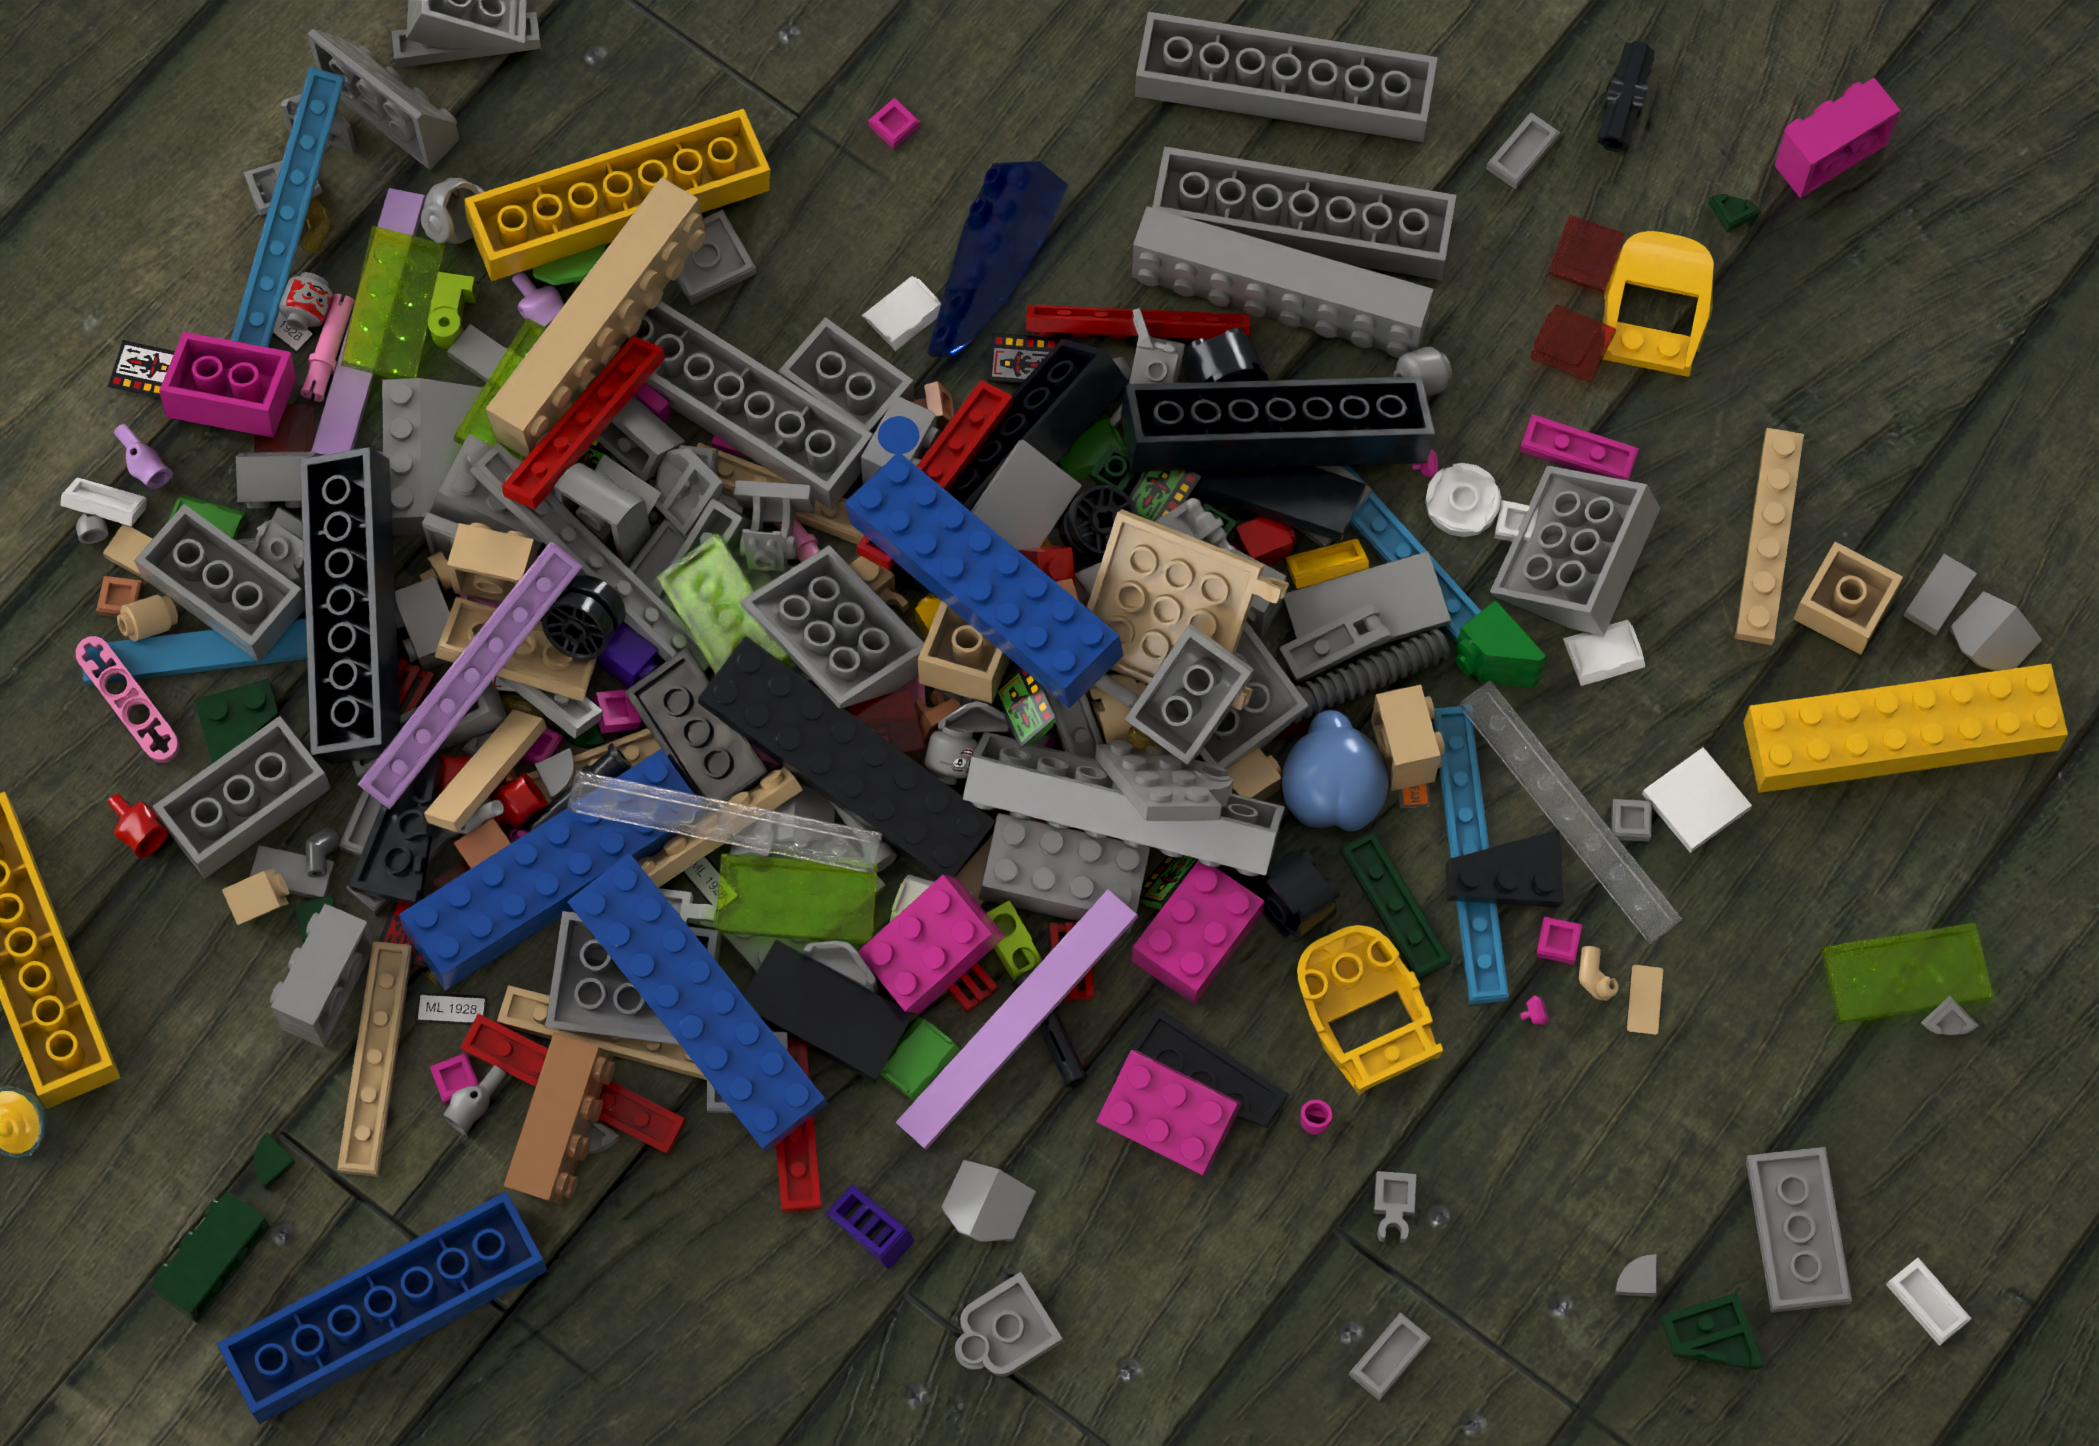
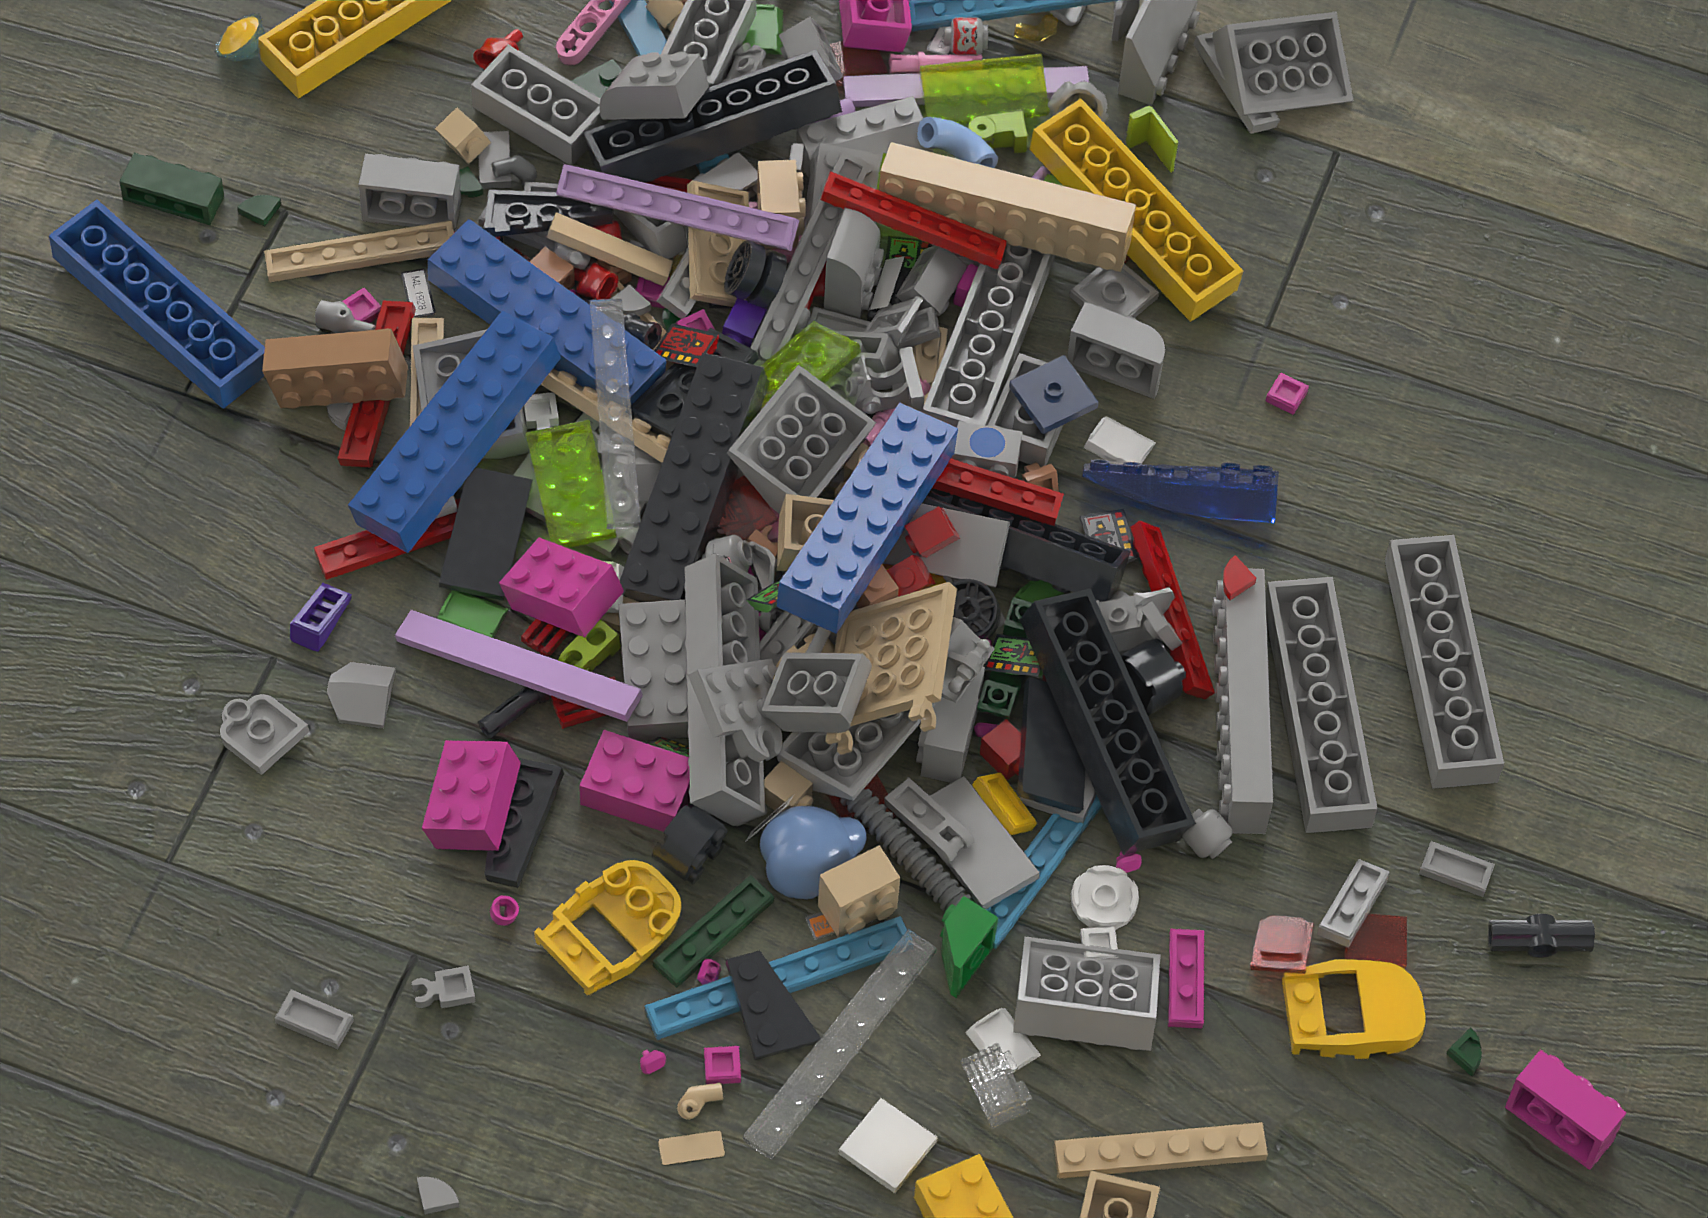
camera: 70 degrees right, 10 degrees down
light grey slope [803,941,879,994] -> none
light grey tile [1611,799,1652,842] -> none
none -> light grey brick [599,52,709,120]
none -> piece [654,324,719,367]
none -> dark pink rock [698,959,721,985]
none -> white sticker [745,795,794,842]
none -> red brick [905,506,960,558]
none -> light blue cylinder [917,117,998,168]
none -> clear brick [961,1043,1032,1129]
none -> plate [1009,355,1098,434]
none -> light grey brick [1067,301,1165,399]
none -> lime piece [1125,105,1178,172]
none -> light grey plate [1141,601,1183,651]
none -> red tile [1223,555,1257,600]
none -> light grey tile [1317,859,1390,948]

